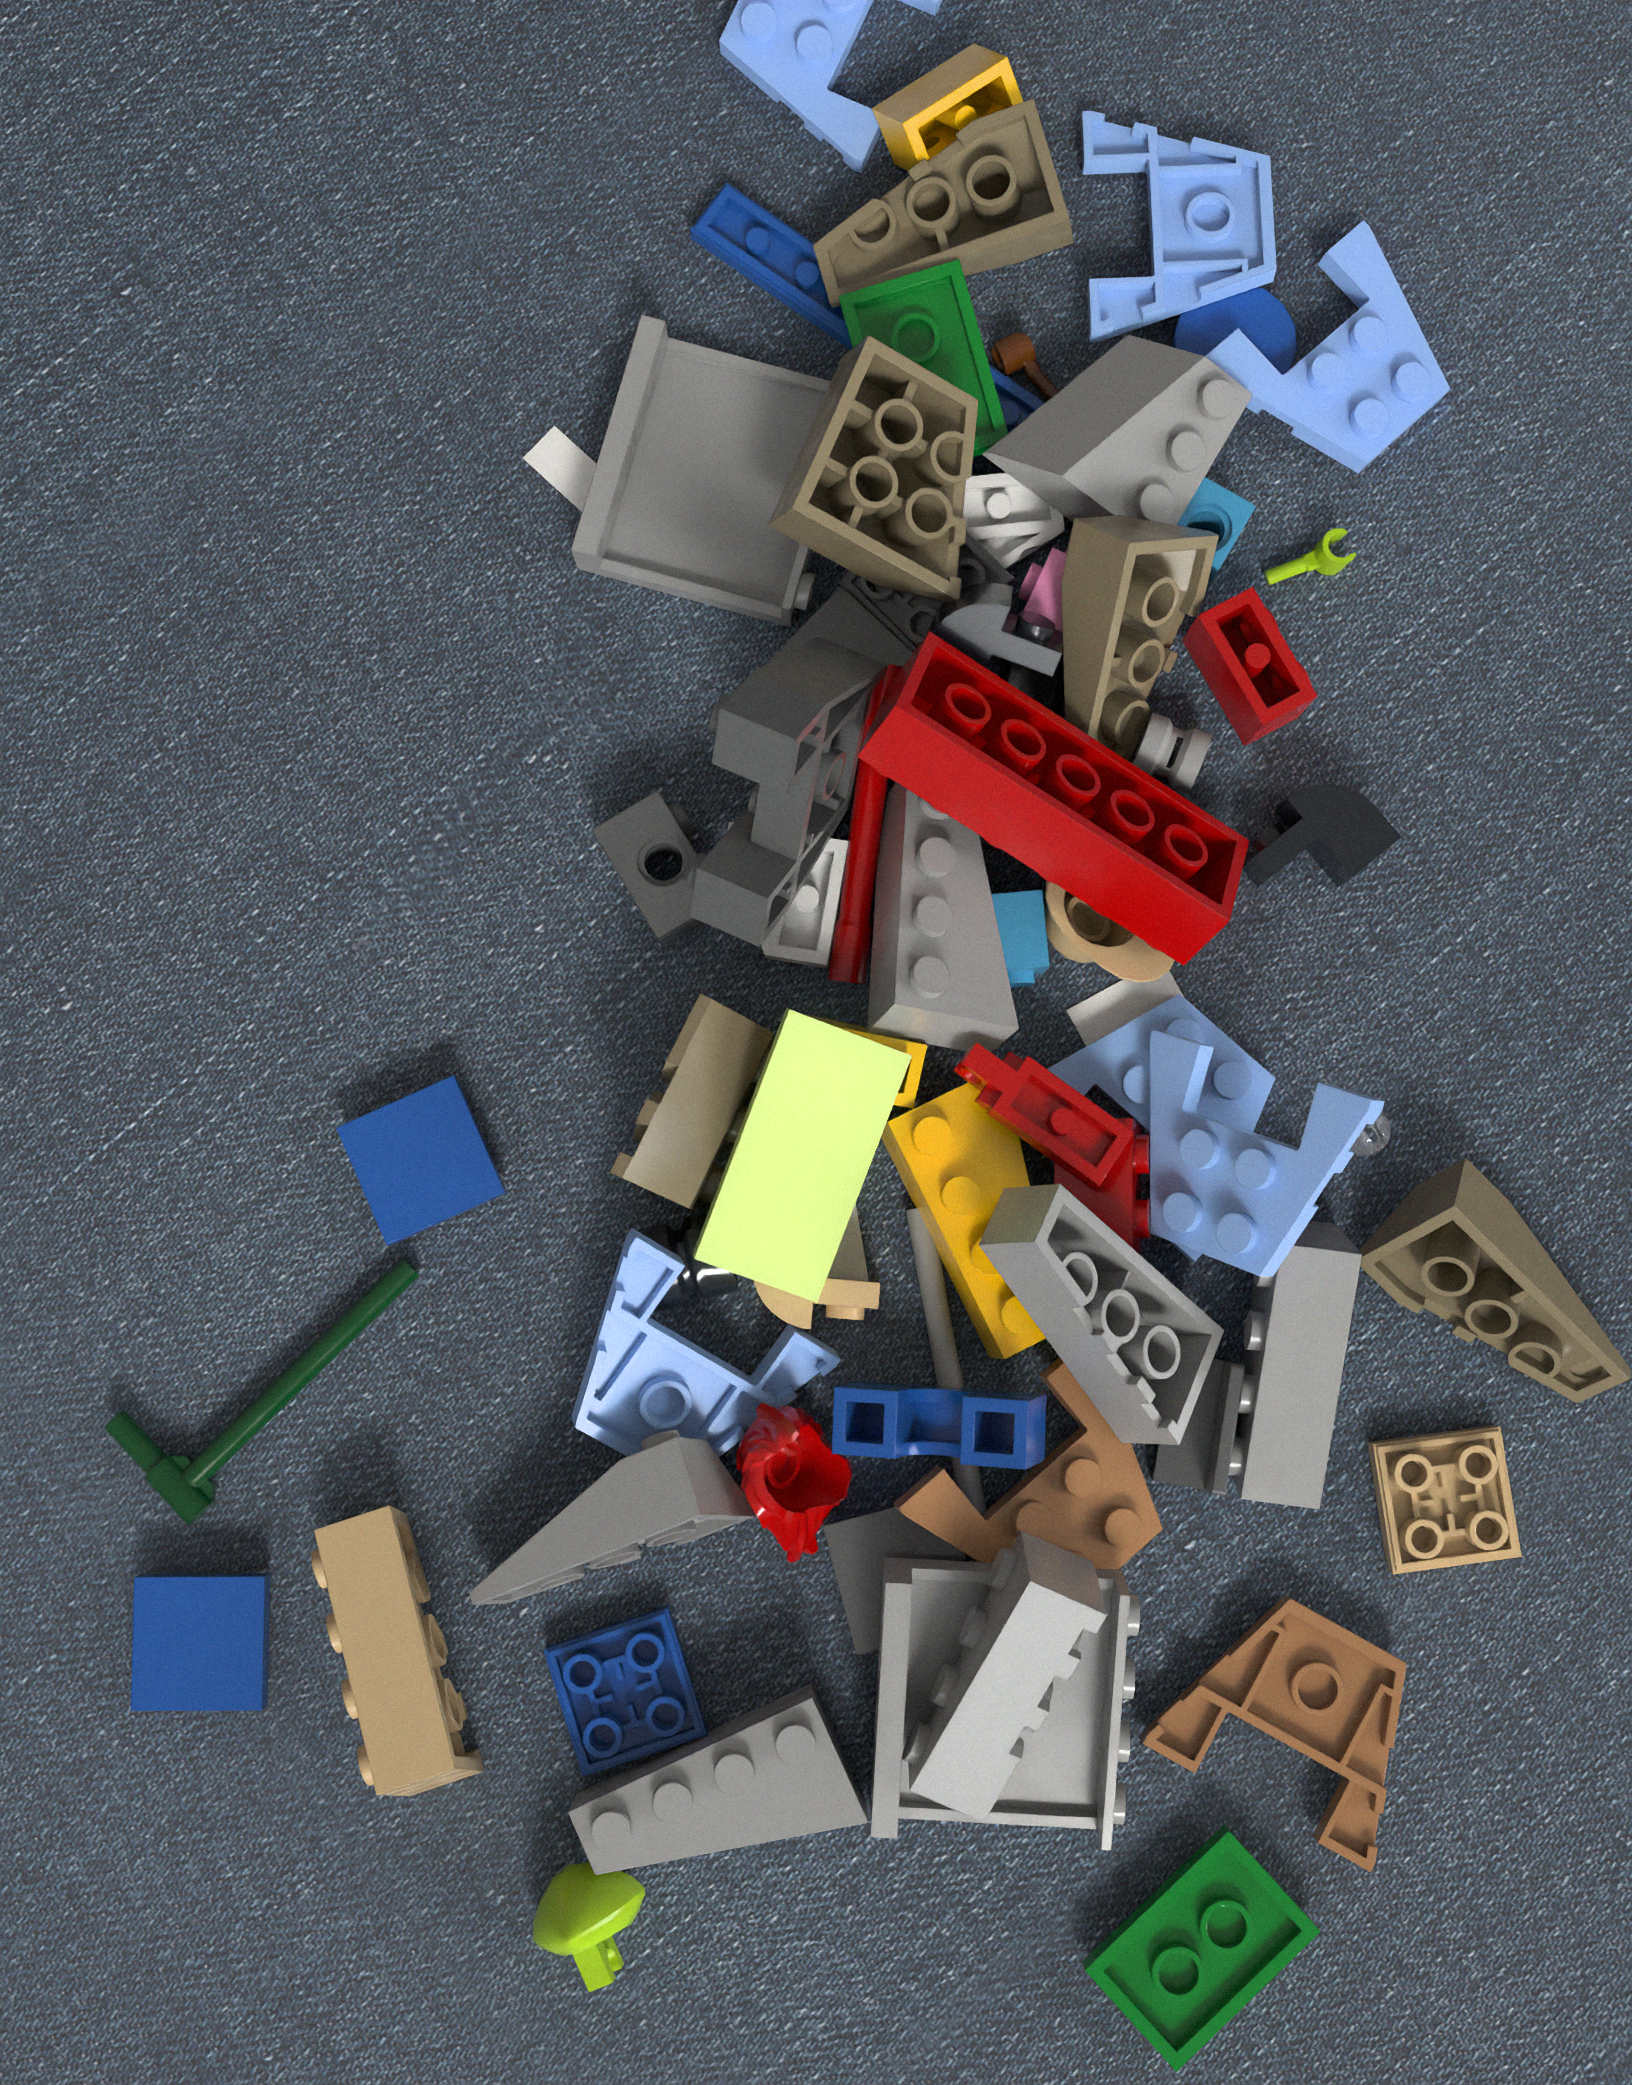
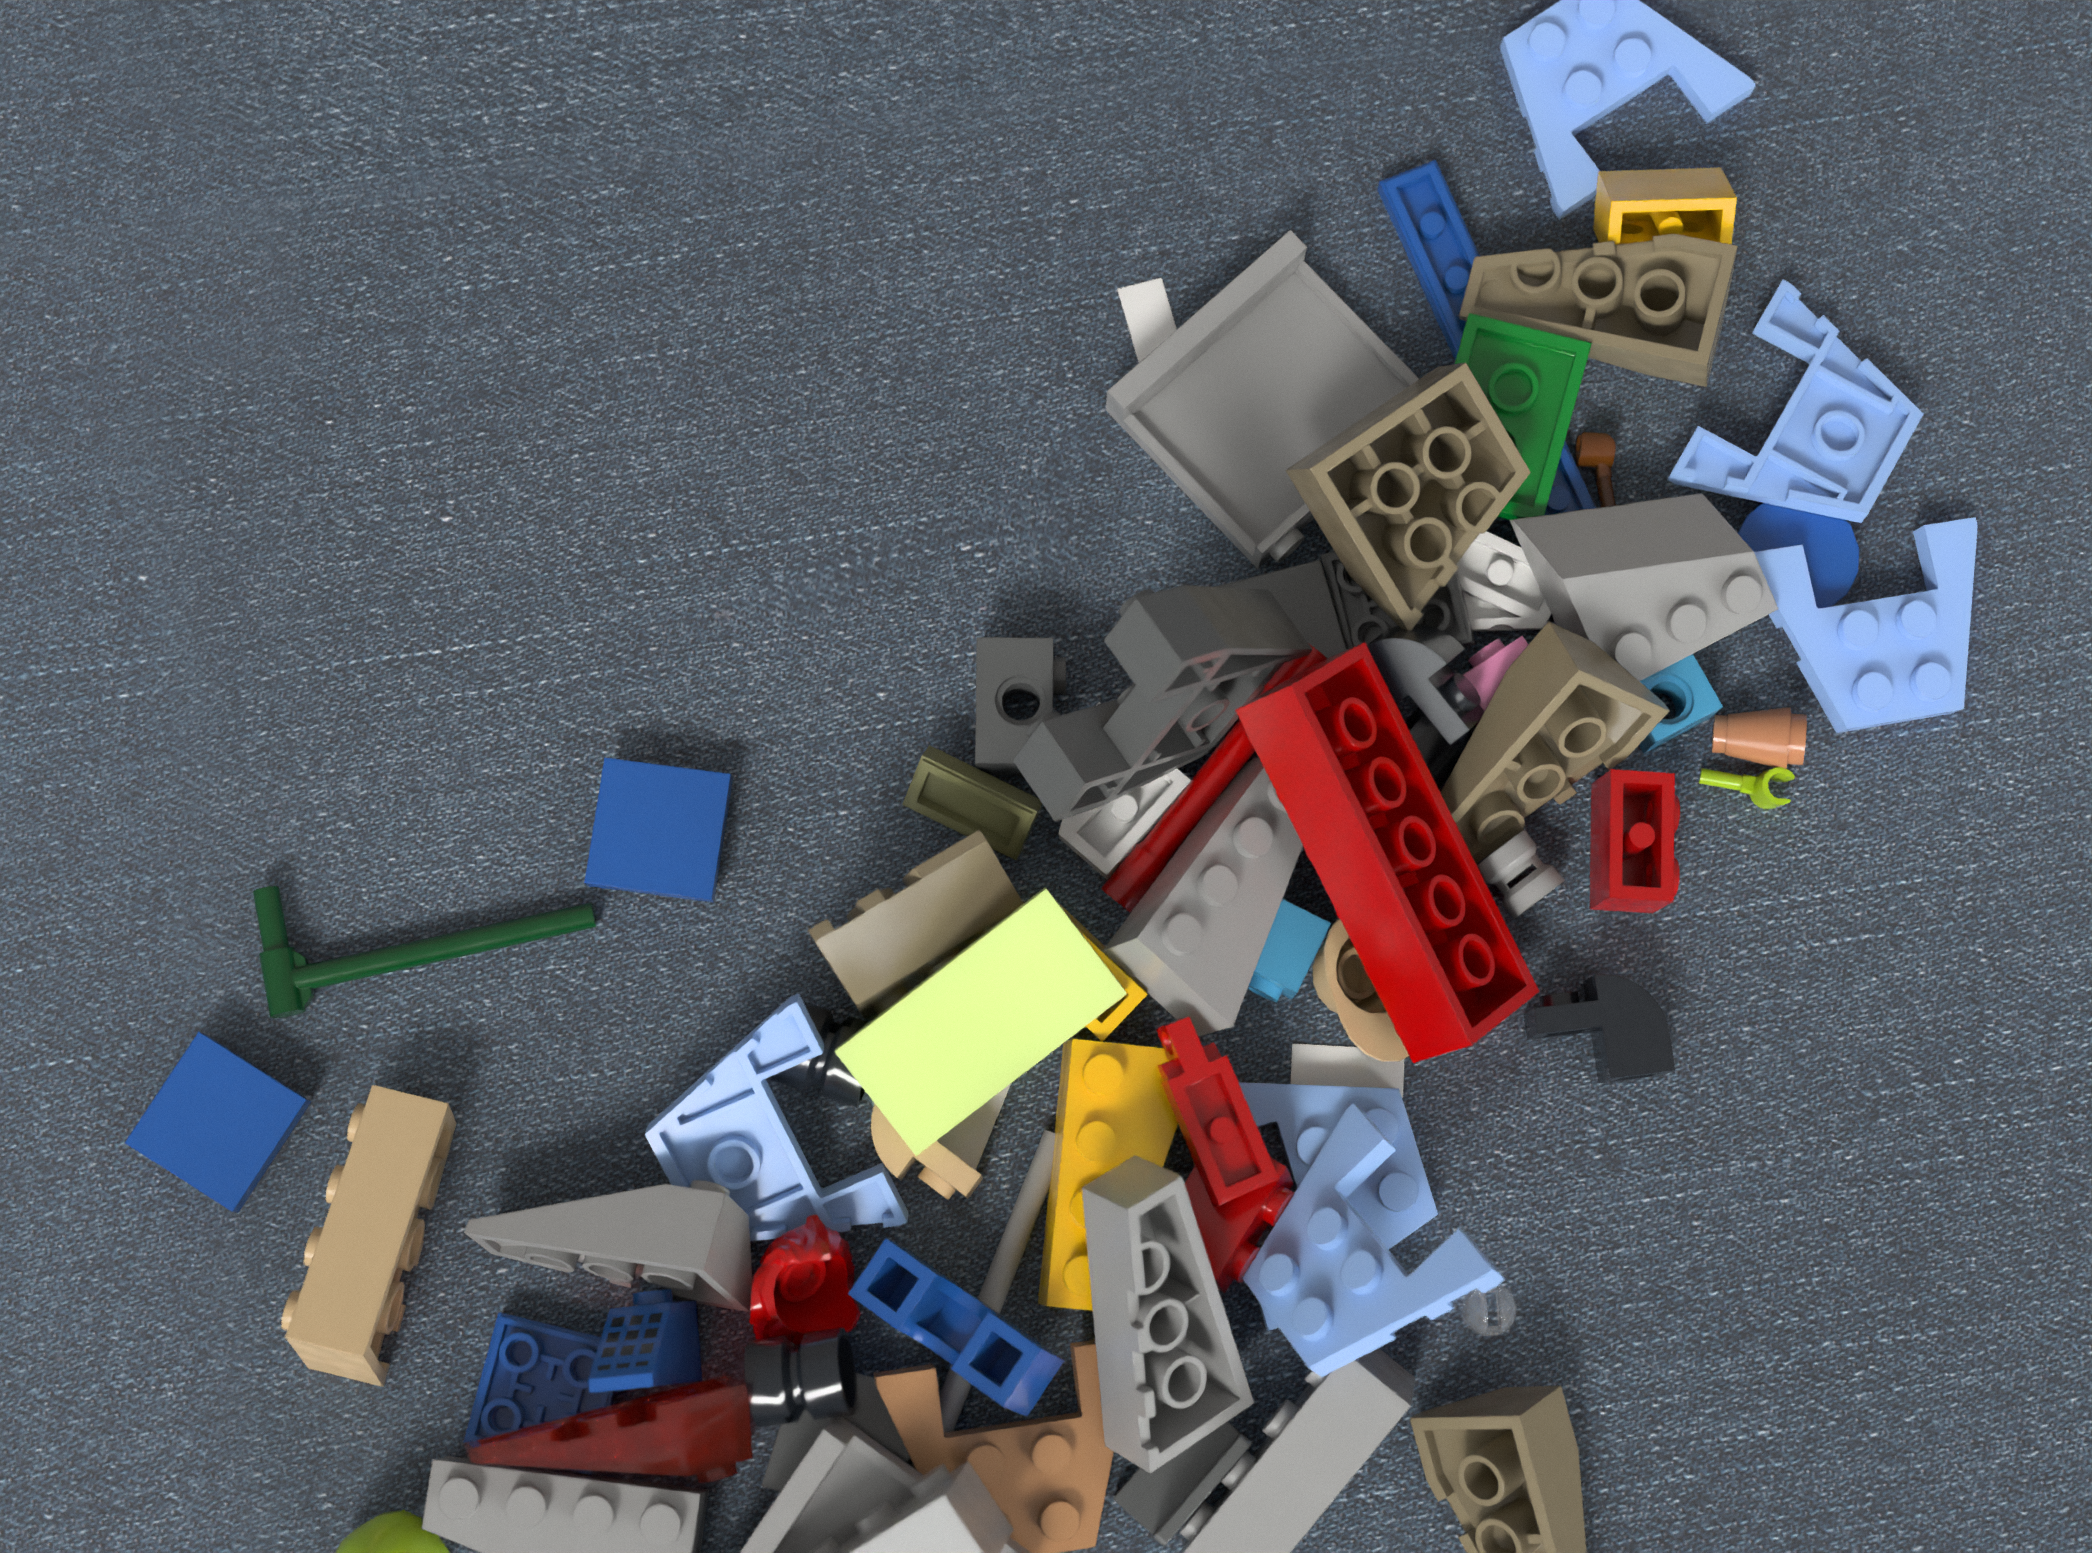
camera: 30 degrees right, 5 degrees down
none -> clear red wedge [464,1375,753,1483]
none -> blue slope [588,1289,702,1393]
none -> black wheel [744,1328,857,1427]
none -> olive tile [902,745,1042,860]
none -> nougat cone [1712,707,1807,769]

